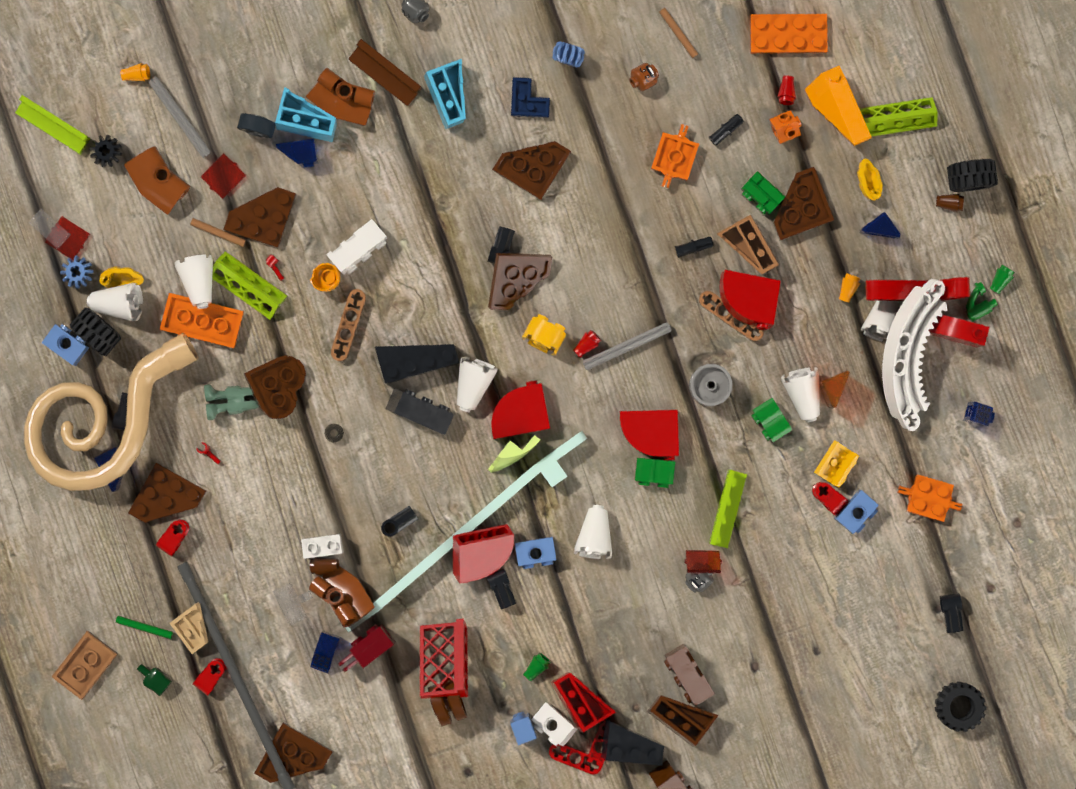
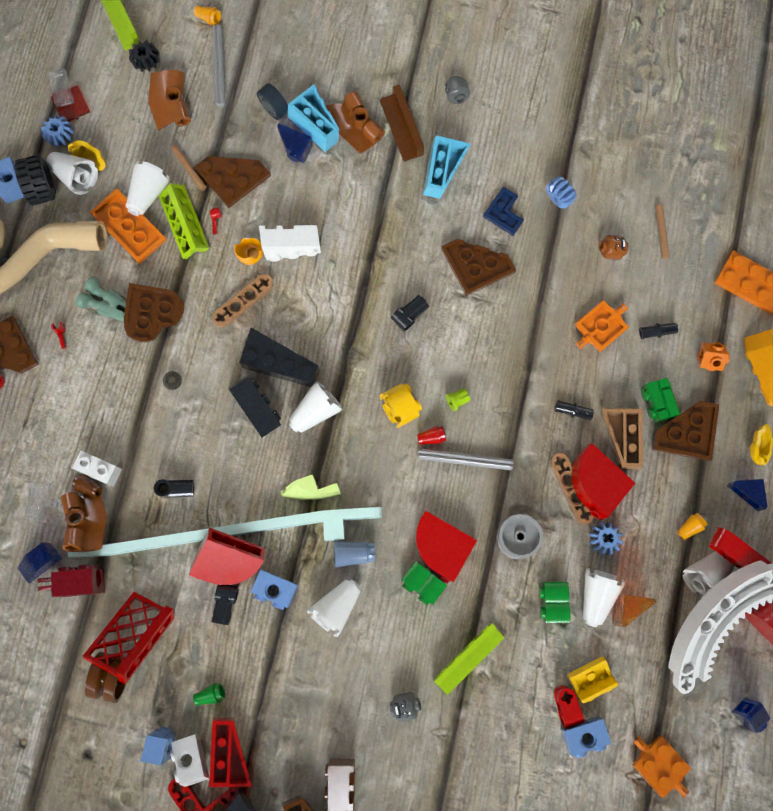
camera: 30 degrees right, 10 degrees down
clear red piece [201,153,246,199] -> none
reddish brown plate [488,253,553,310] -> none
red brick [491,380,550,439] -> none
clear red piece [684,550,722,573] -> none
red cone [777,75,796,105] -> none
none -> sand blue plant [334,540,375,568]
none -> lime bush [445,388,470,411]
none -> medium blue gear [589,522,623,555]

